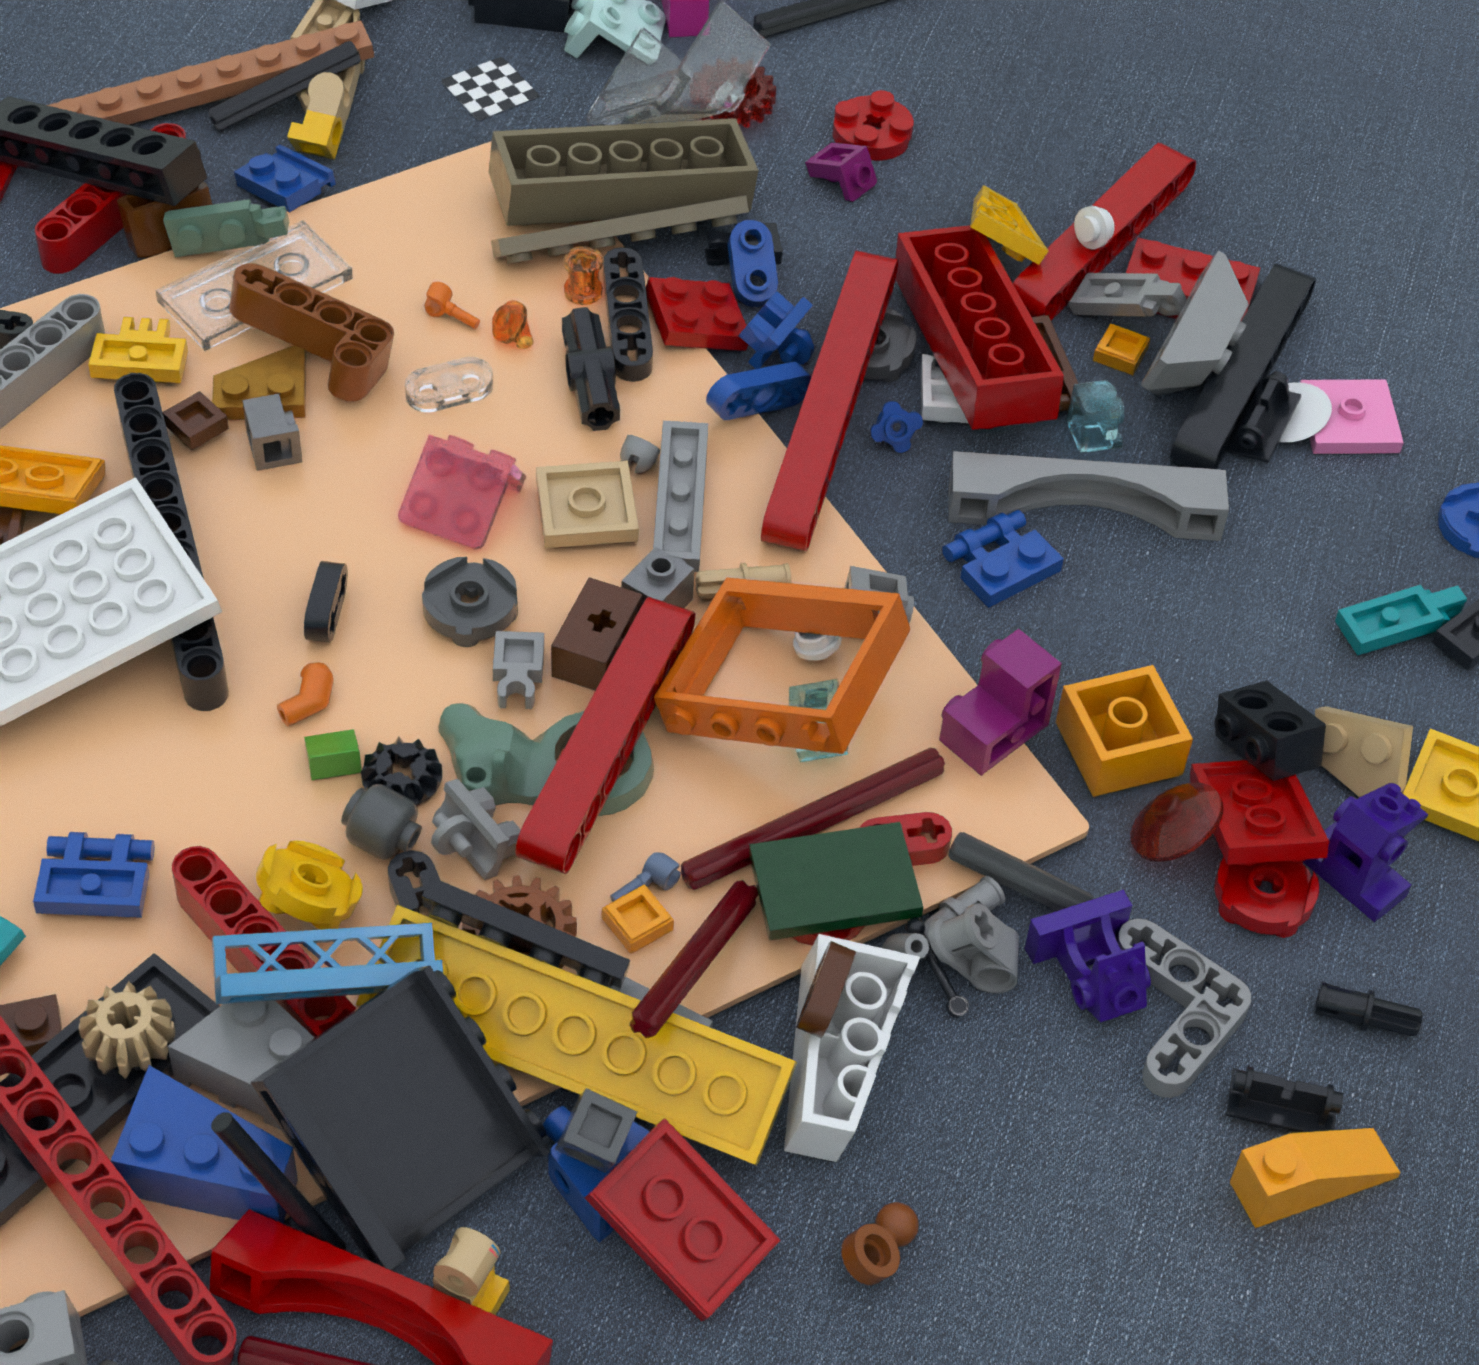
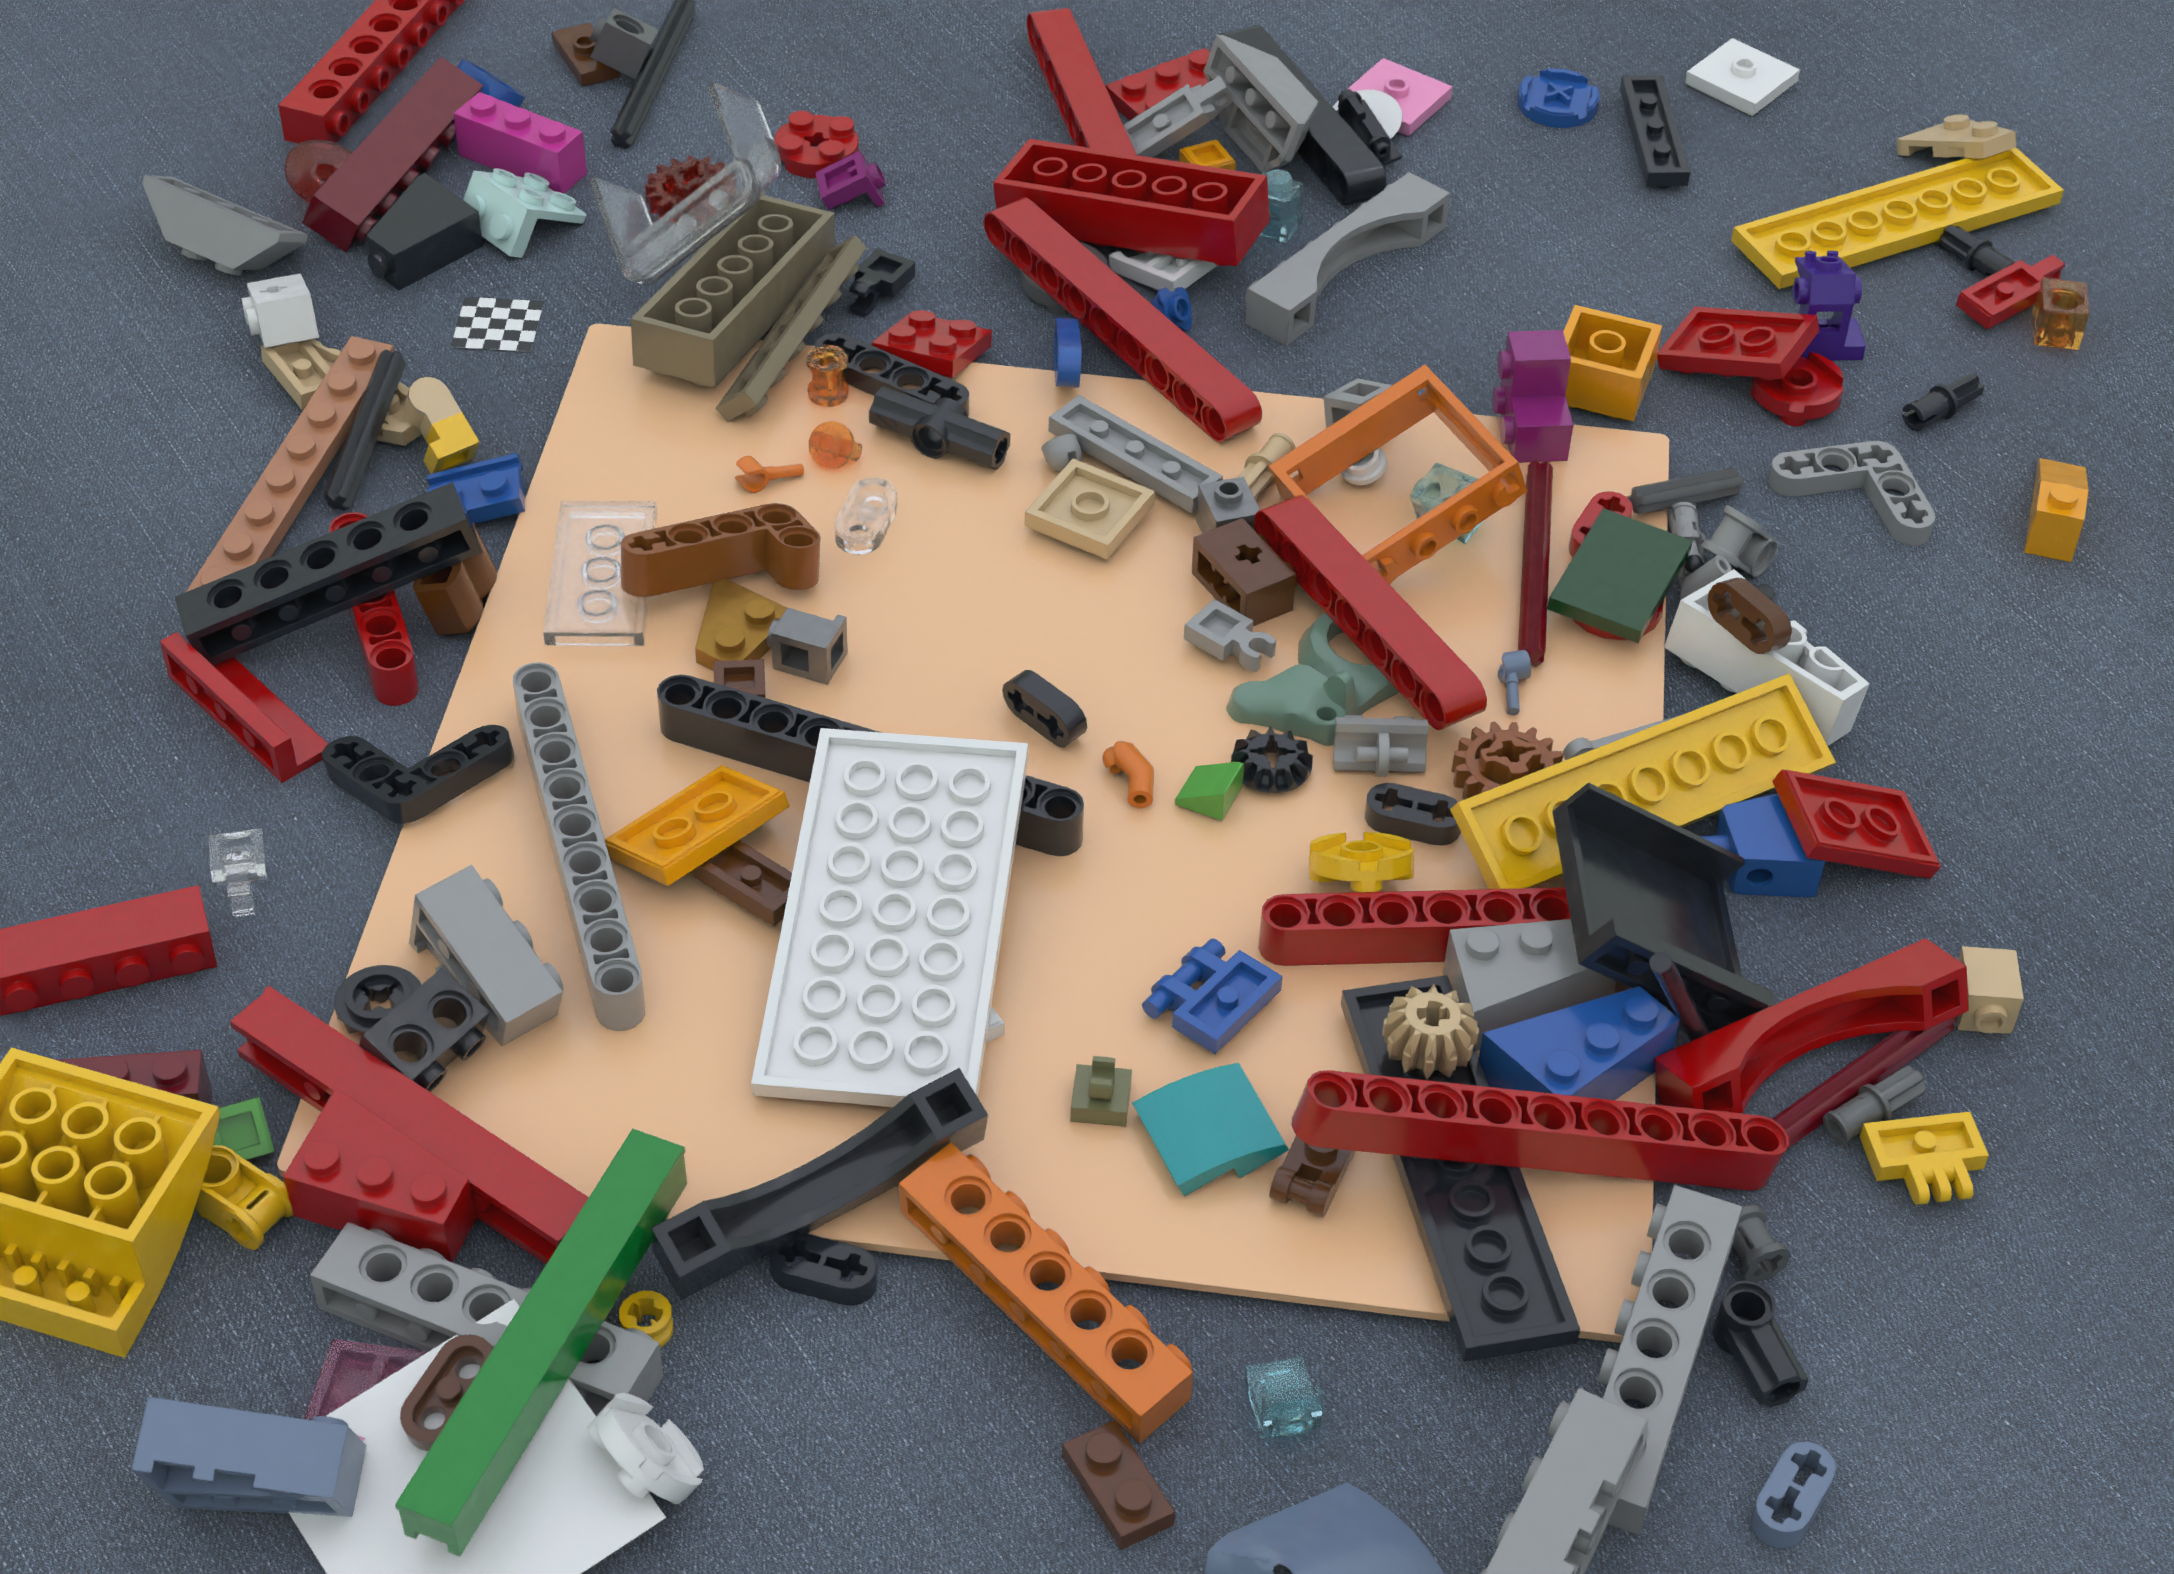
camera: 50 degrees left, 5 degrees down
yellow hinge [88,316,188,383] -> none
sand green hinge [163,199,290,257] -> none
dark azure fence [212,923,443,1004] -> none
dark grey head [341,784,422,860] -> none
clear pink bracket [398,434,526,550] -> none
dark grey plate [422,557,518,647] -> none
black plate [422,876,630,989] -> none
tan leg [433,1227,510,1315] -> none
dark grey brick [555,1088,637,1173] -> none
light orange tile [601,884,674,954] -> none
dark red axle [629,880,758,1038] -> none
blue plate [728,220,778,307] -> none
blue hips [738,291,814,369] -> none
dark orange plate [841,1202,919,1285] -> none
blue plate [942,510,1064,608] -> none
yellow wing [970,185,1049,265] -> none
dark purple tile [1024,890,1151,1023] -> none
white plate [1074,206,1115,249] -> none
clear red dish [1130,783,1224,862] -> none
black brick [1214,680,1326,781] -> none
black hinge [1226,1066,1343,1133] -> none
tan wing [1315,706,1413,797] -> none
teal hinge [1335,585,1467,656] -> none

